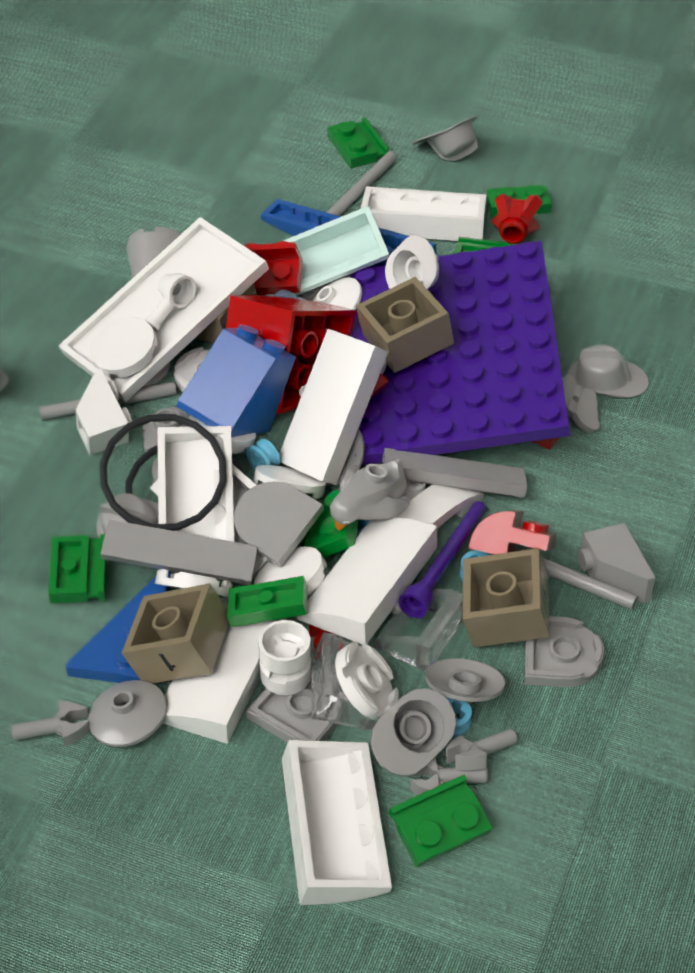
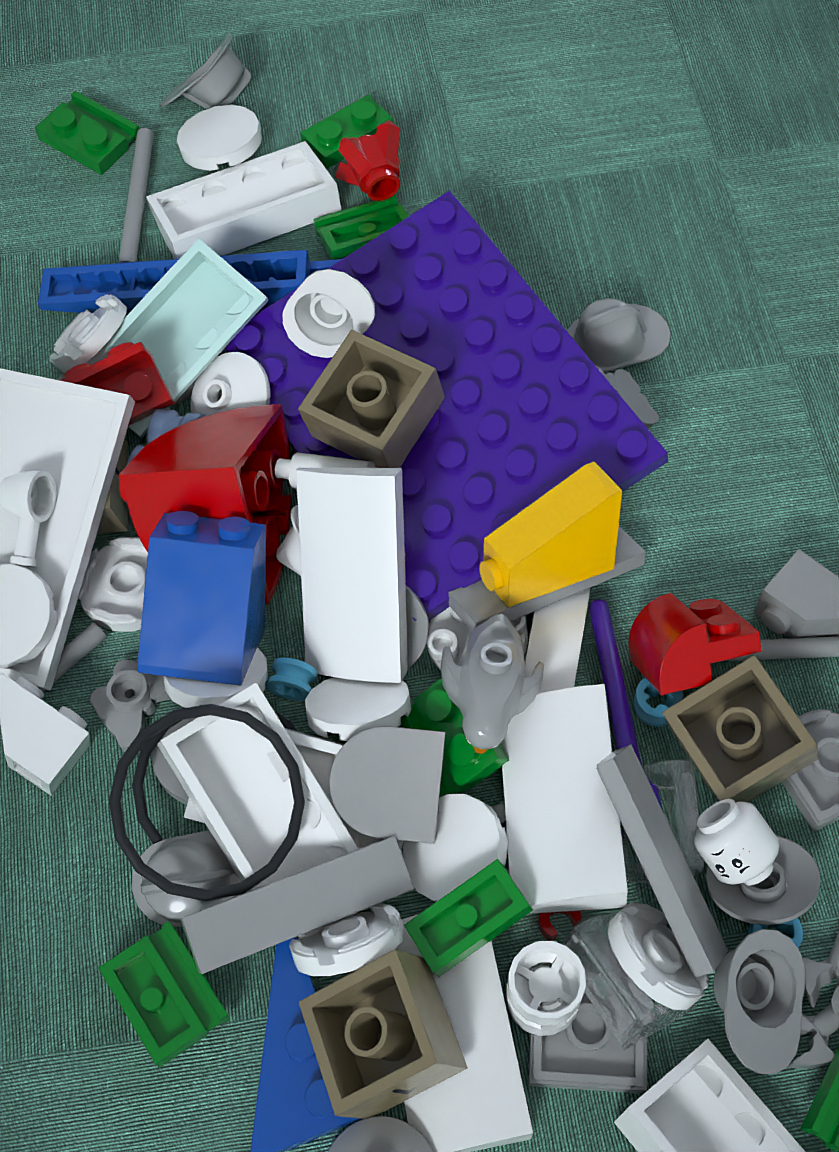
camera: 30 degrees left, 15 degrees up
none -> white tile [50,294,127,374]
none -> white tile [177,105,262,171]
none -> yellow slope [479,462,622,608]
none -> light grey tile [596,744,728,978]
none -> white head [694,799,780,886]

